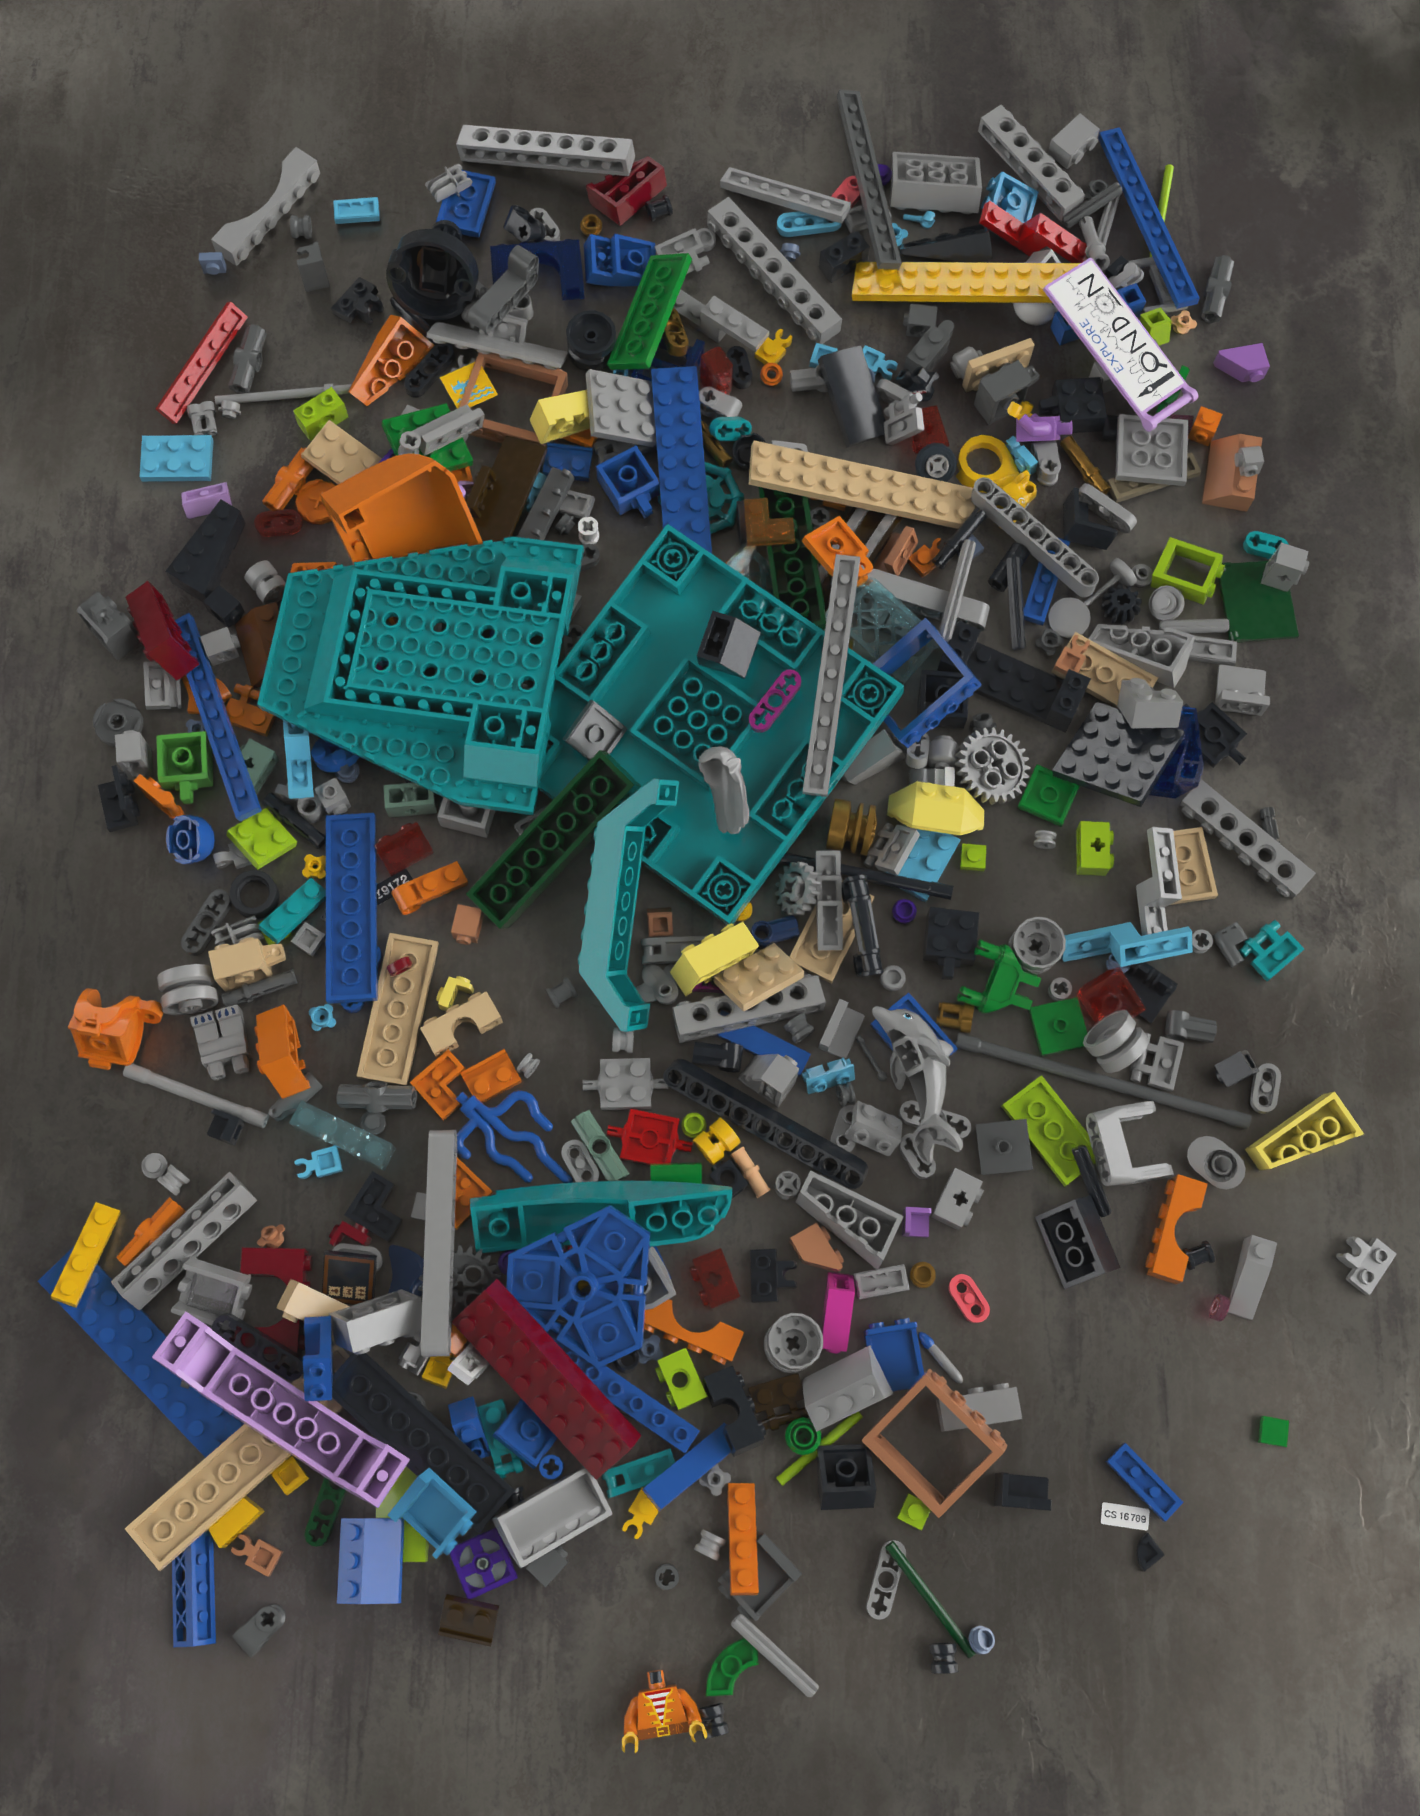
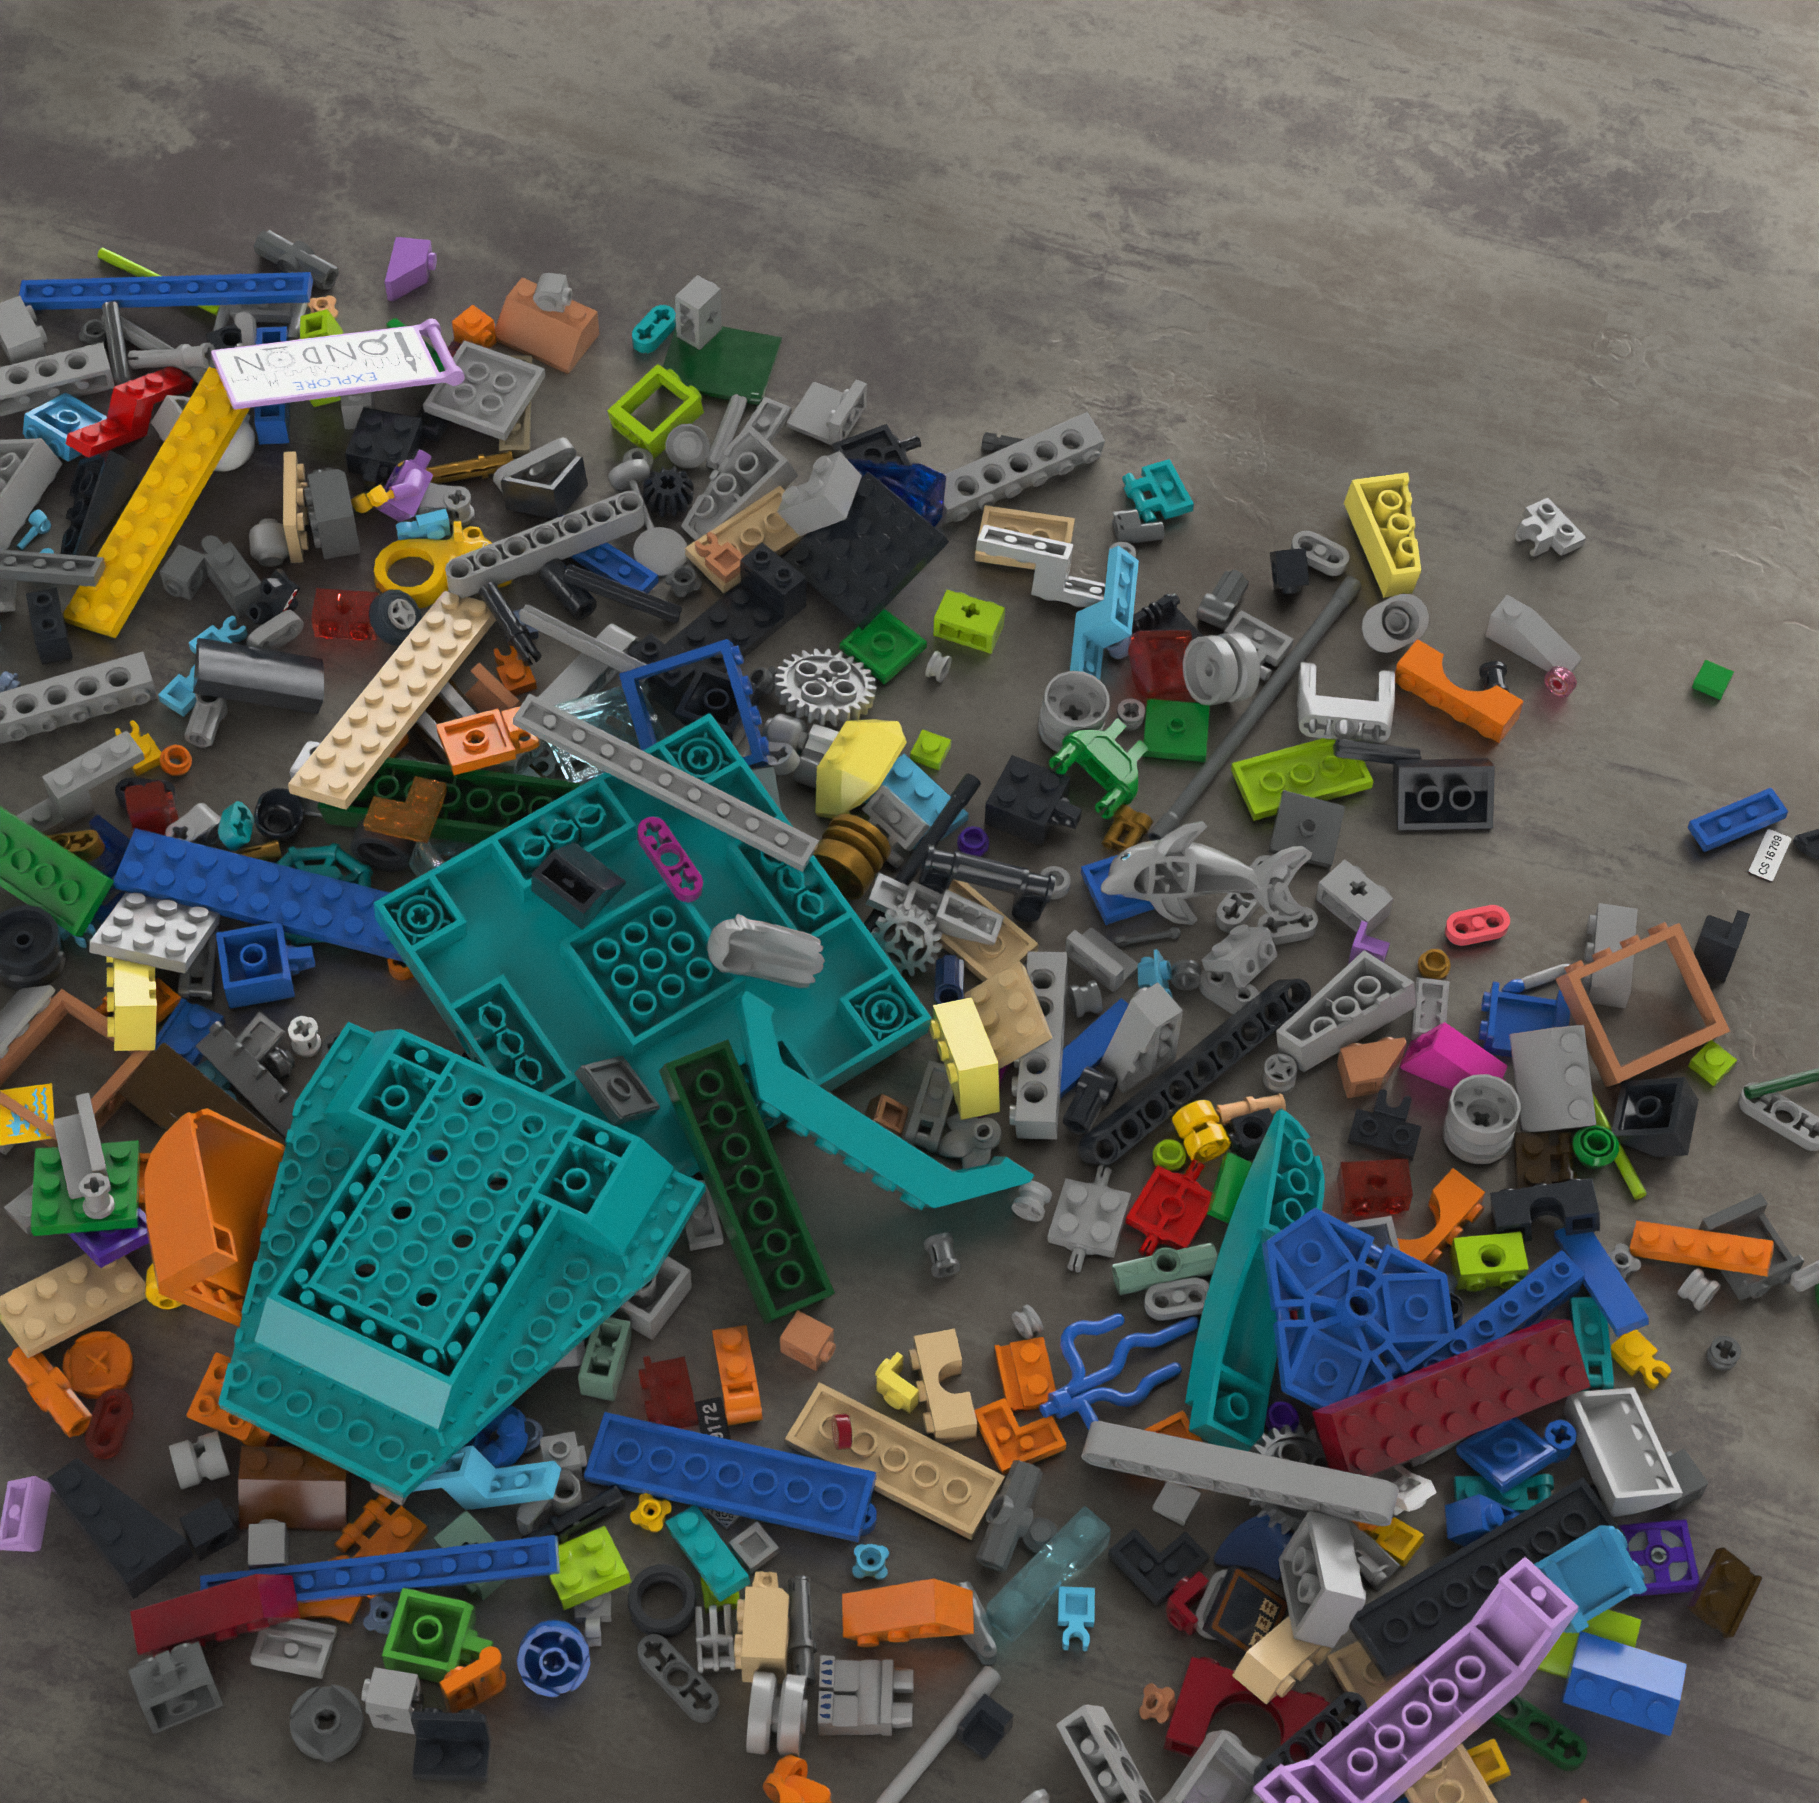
camera: 70 degrees left, 15 degrees down
blue panel [303,1316,333,1401] -> none
light grey plate [884,392,924,445] -> none

